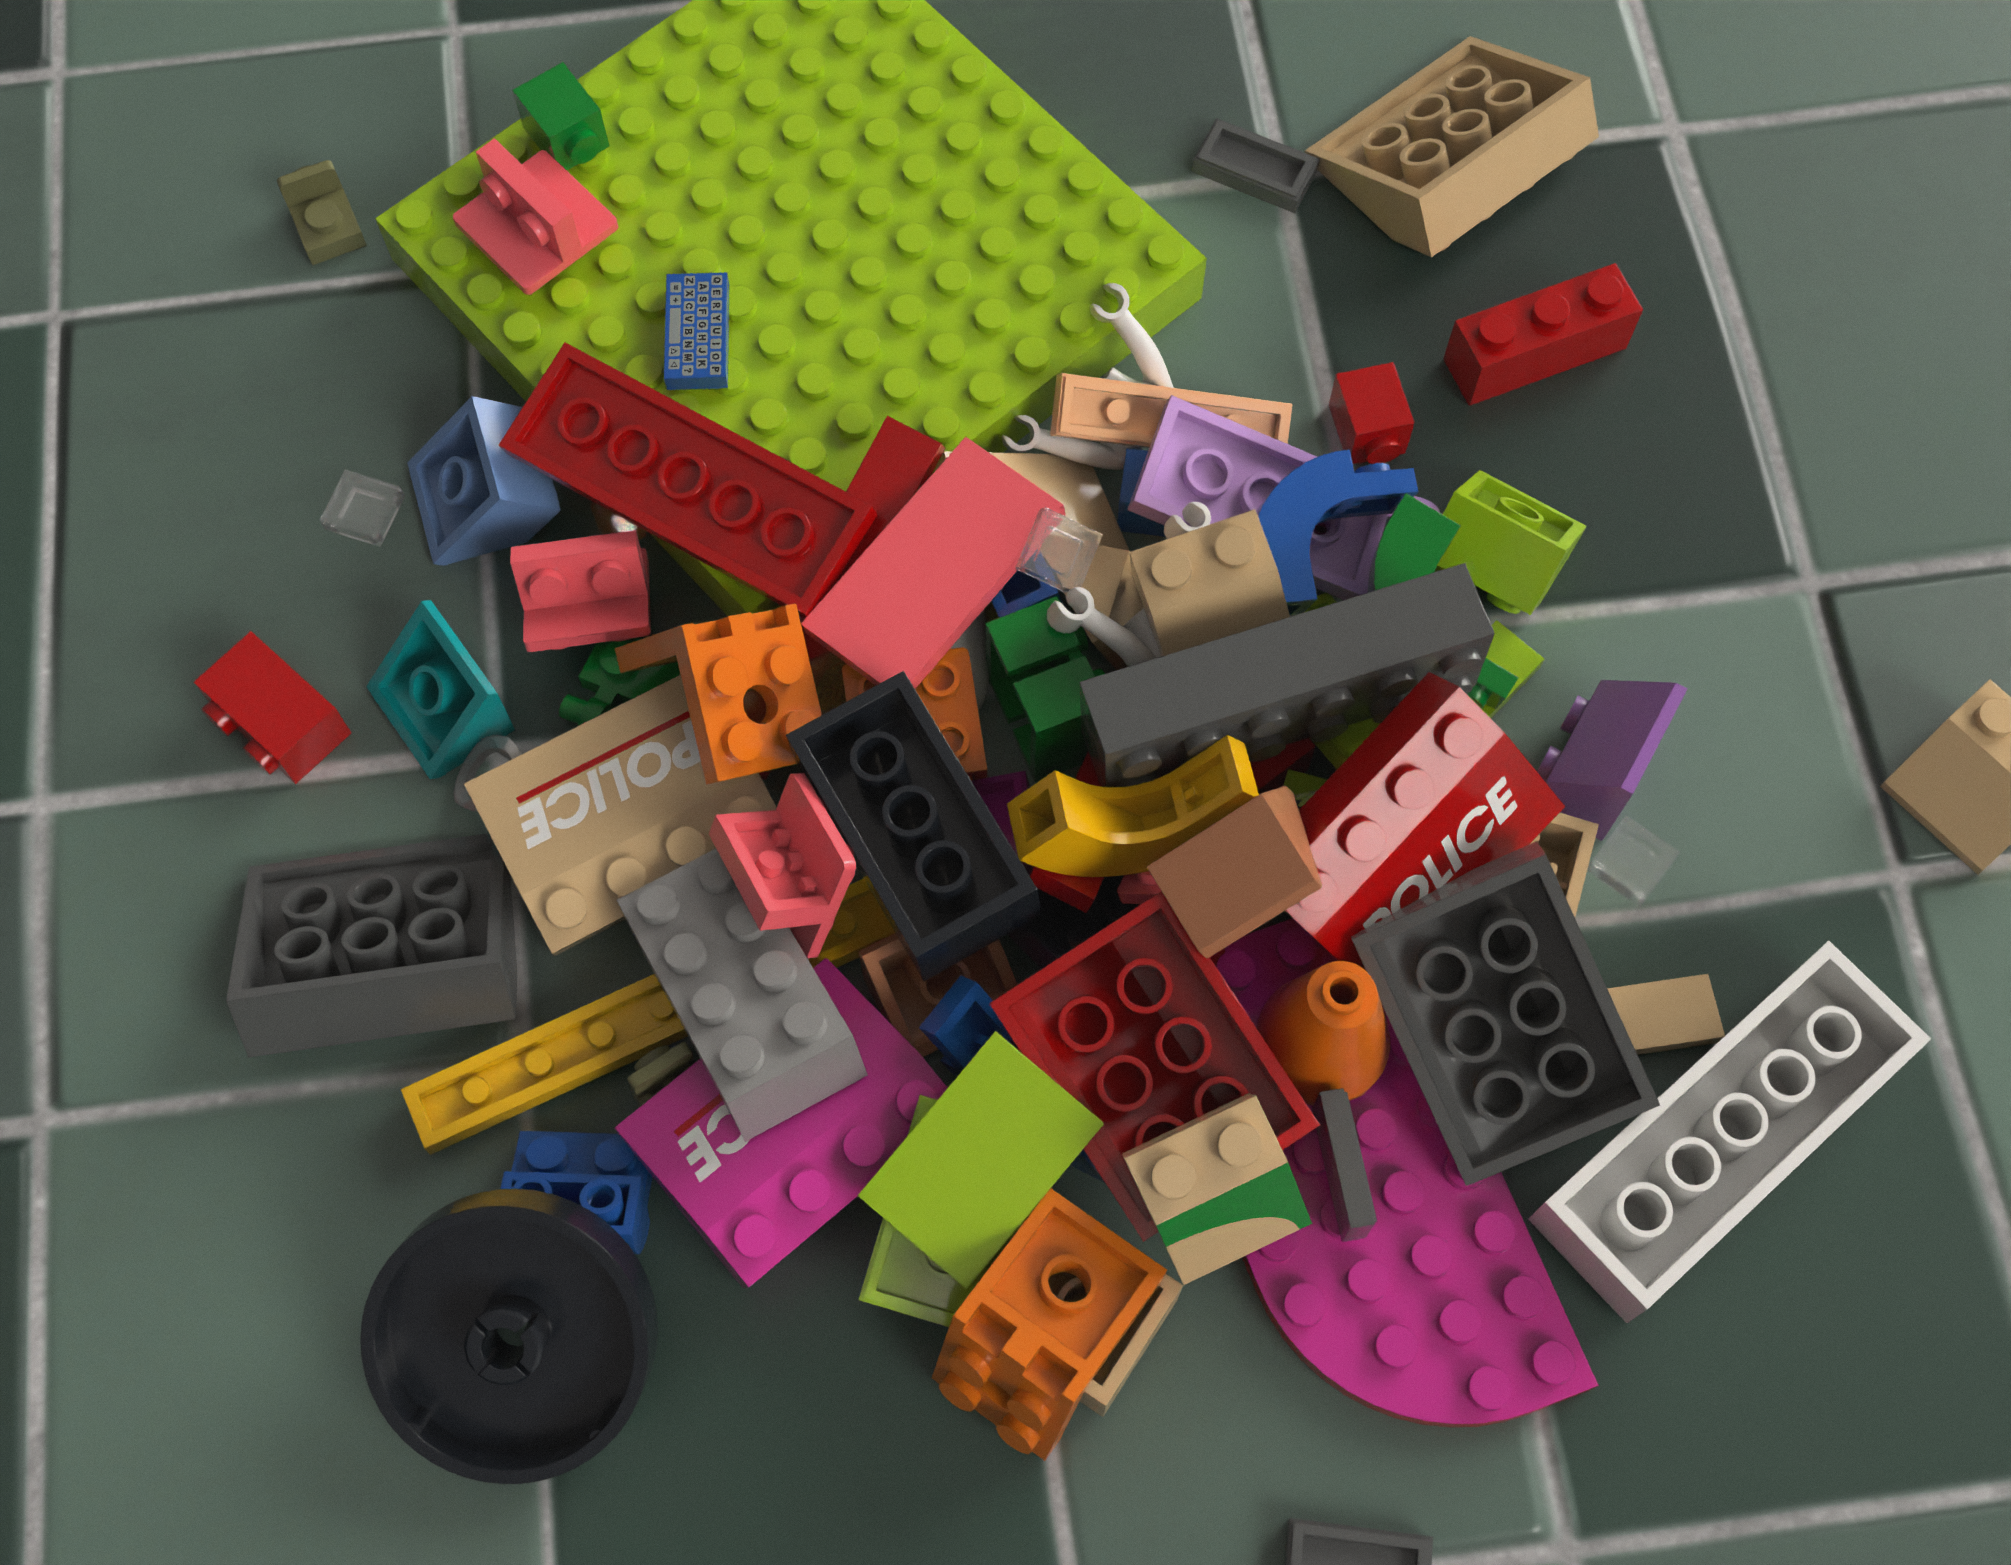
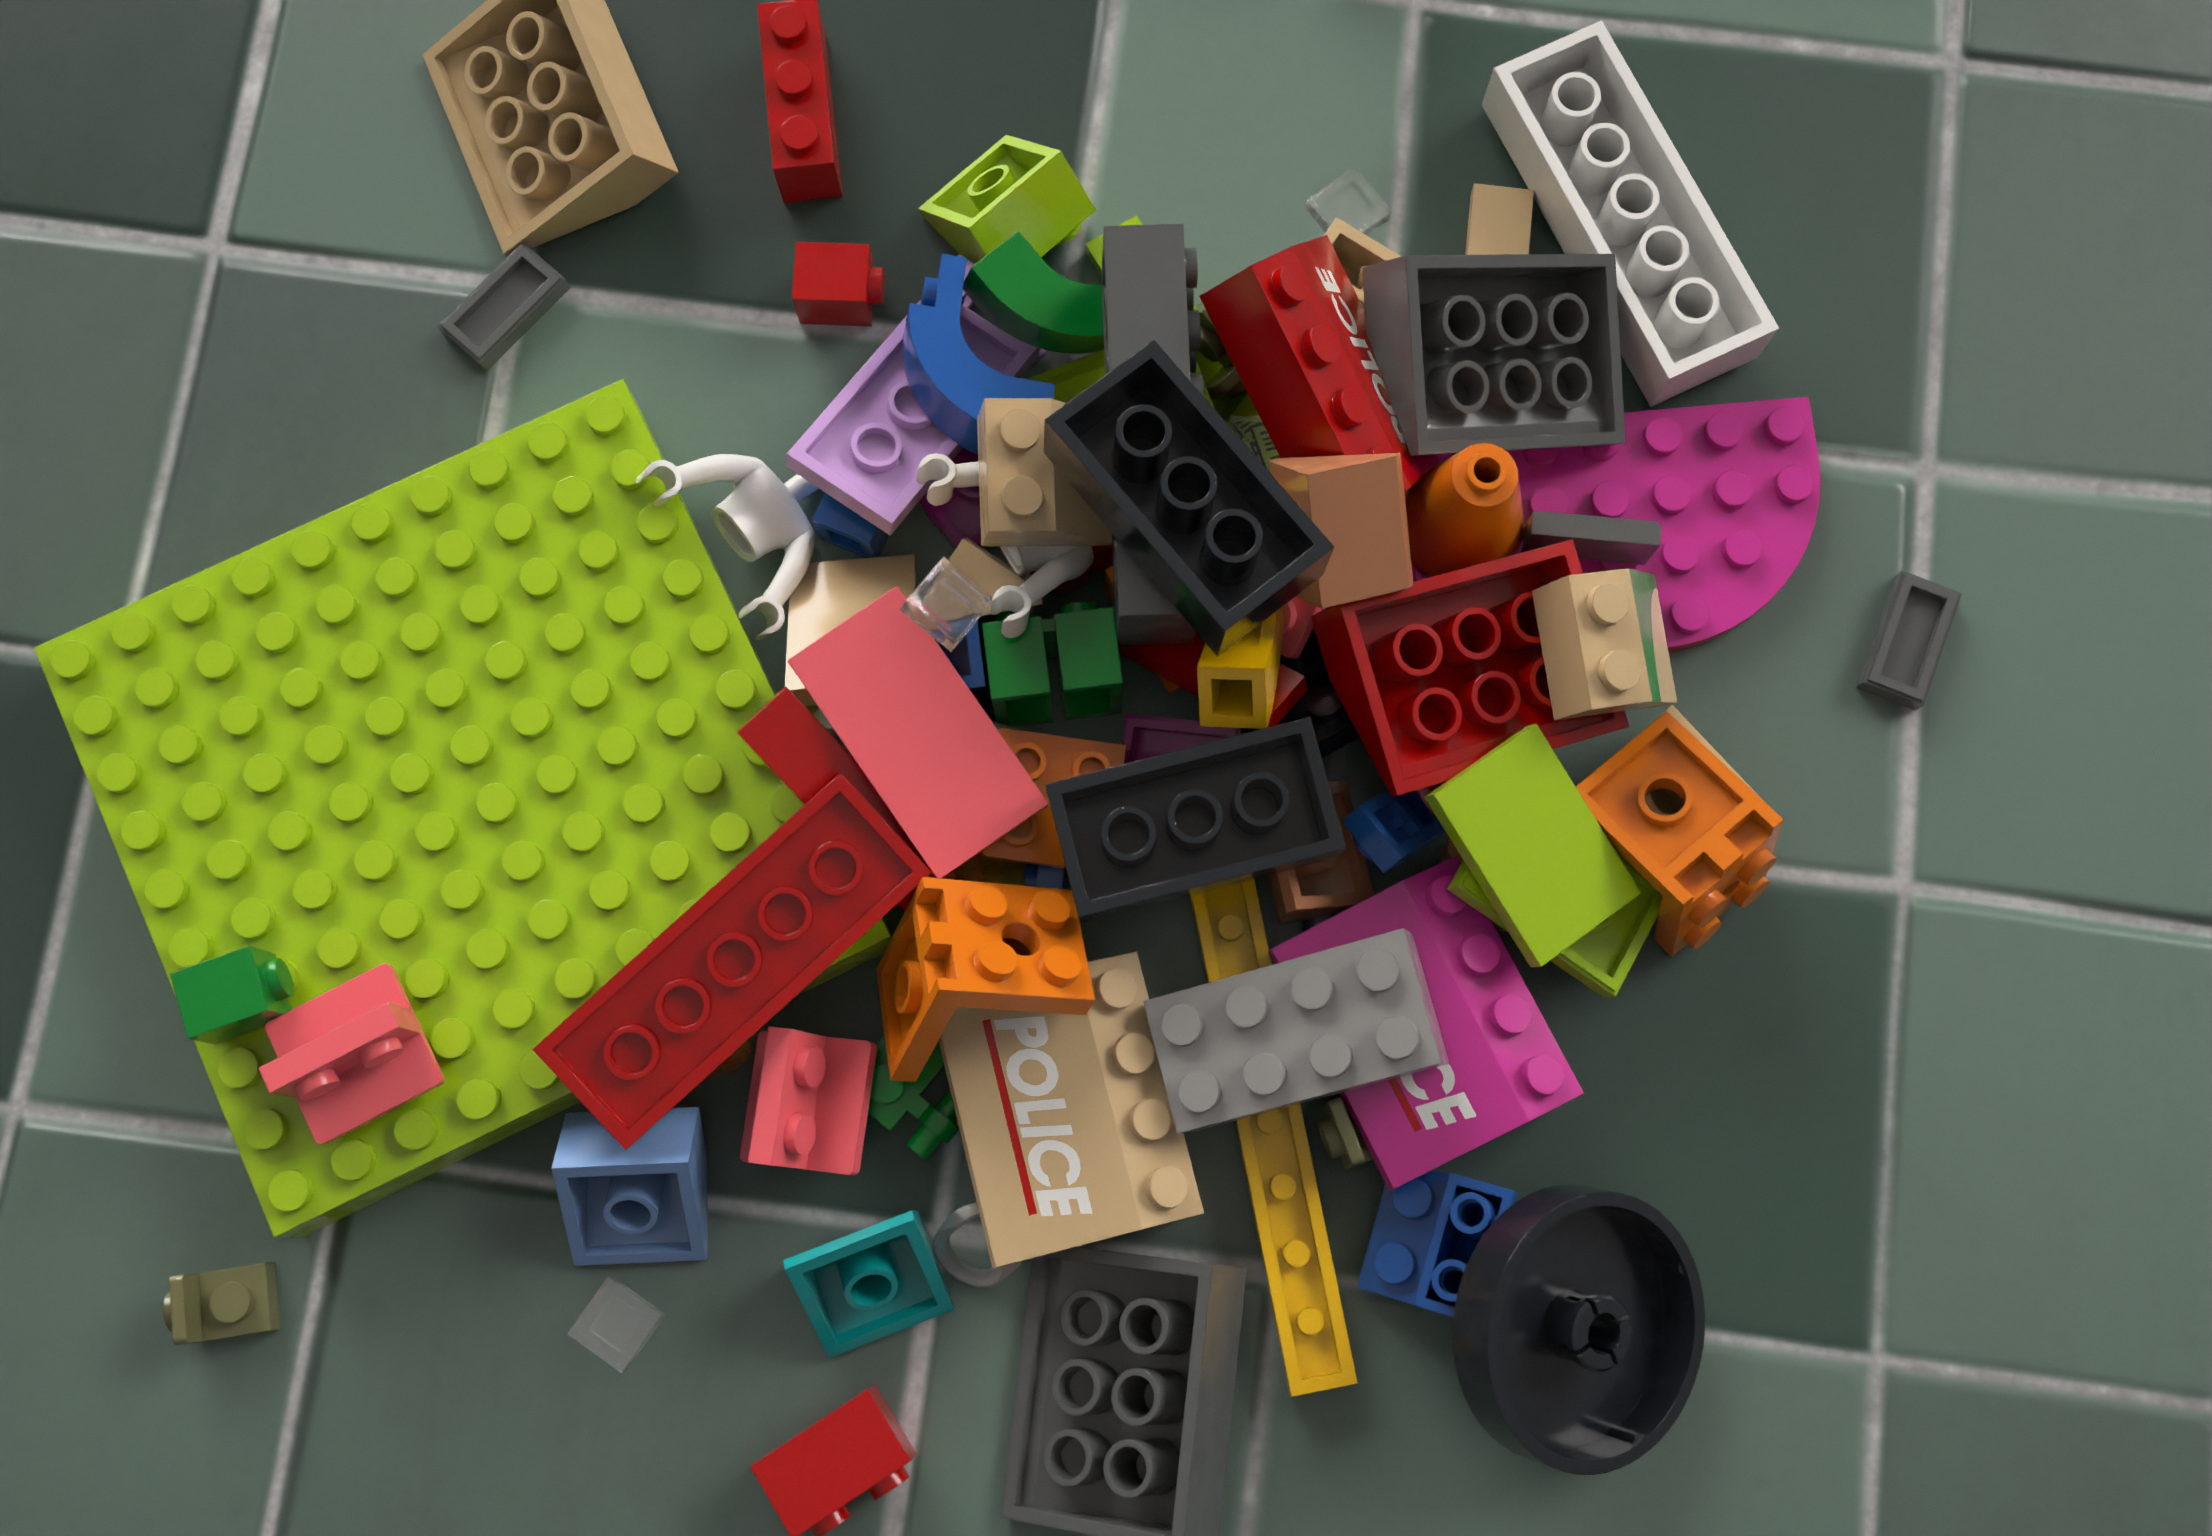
camera: 75 degrees left, 10 degrees up
tile [664,272,729,390] -> none
coral bracket [709,773,856,959] -> none
light nougat tile [1050,373,1292,448] -> none
medium lavender slope [1537,680,1688,841] -> none
none -> black brick [1044,339,1334,657]

